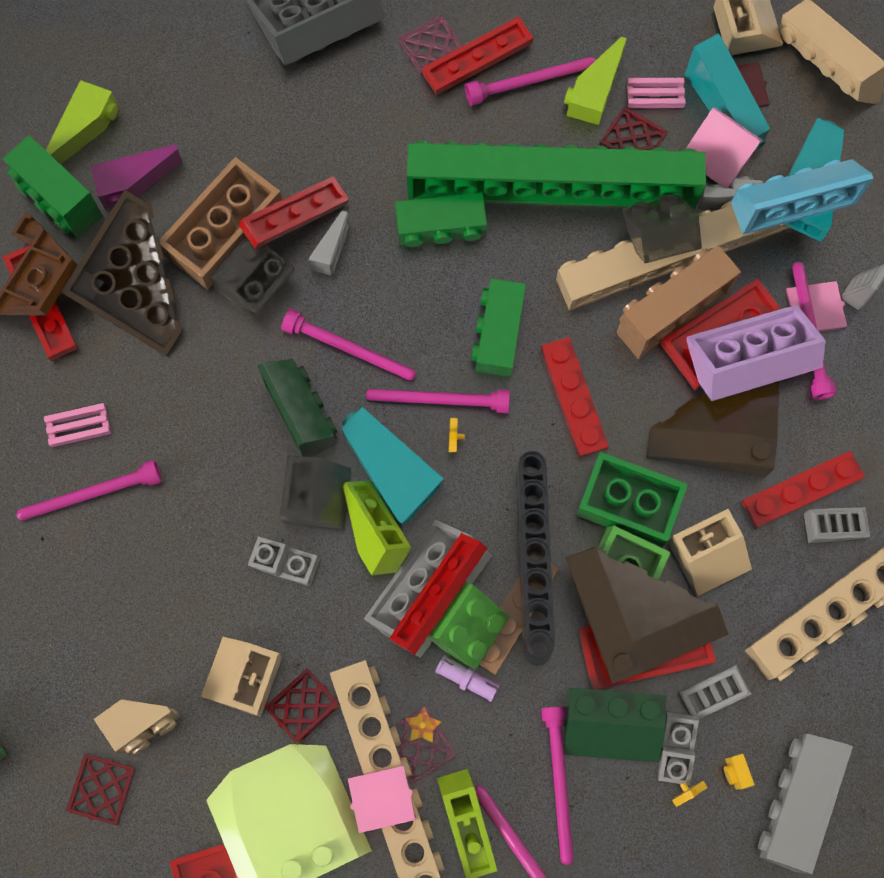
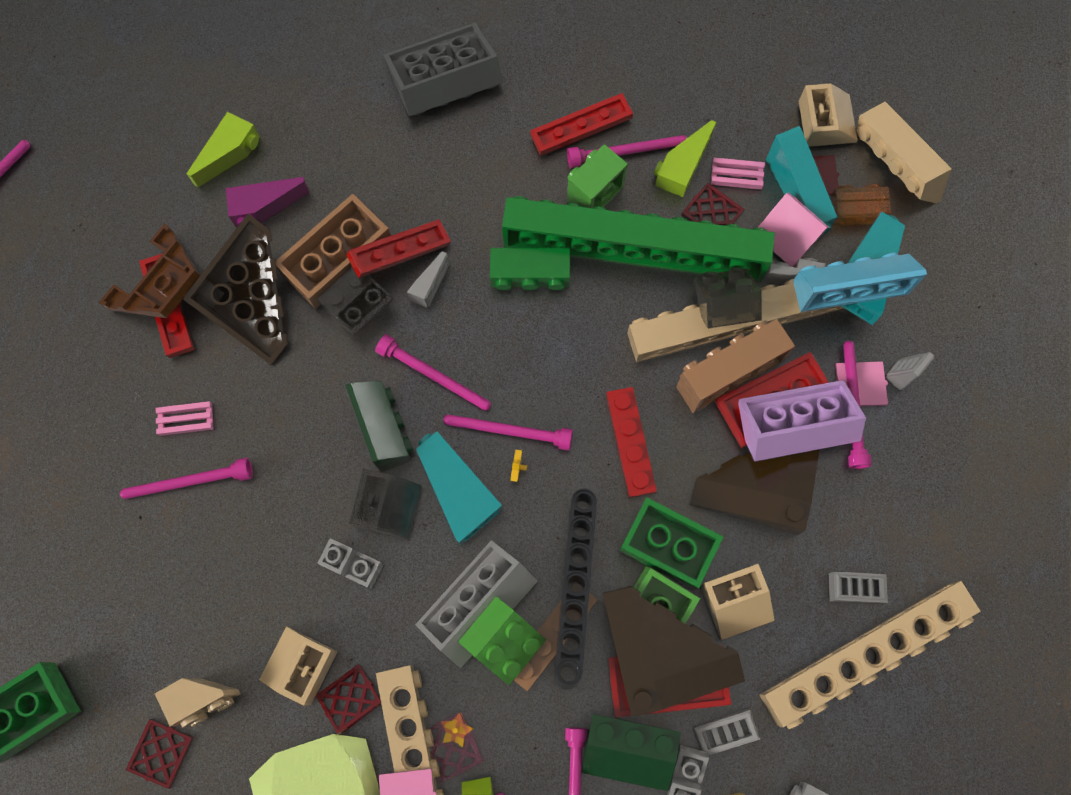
camera: 10 degrees right, 0 degrees up
green brick [2,135,103,239] -> none
lime slope [343,480,411,575] -> none
red plate [389,533,487,655] -> none
clear pink window [398,14,462,76] -> none
lavender pin [435,655,501,702] -> none
green brick [471,278,526,377] -> none
red plate [741,450,865,529] -> none
none -> bright green brick [567,144,628,208]
none -> clear orange brick [830,184,891,226]

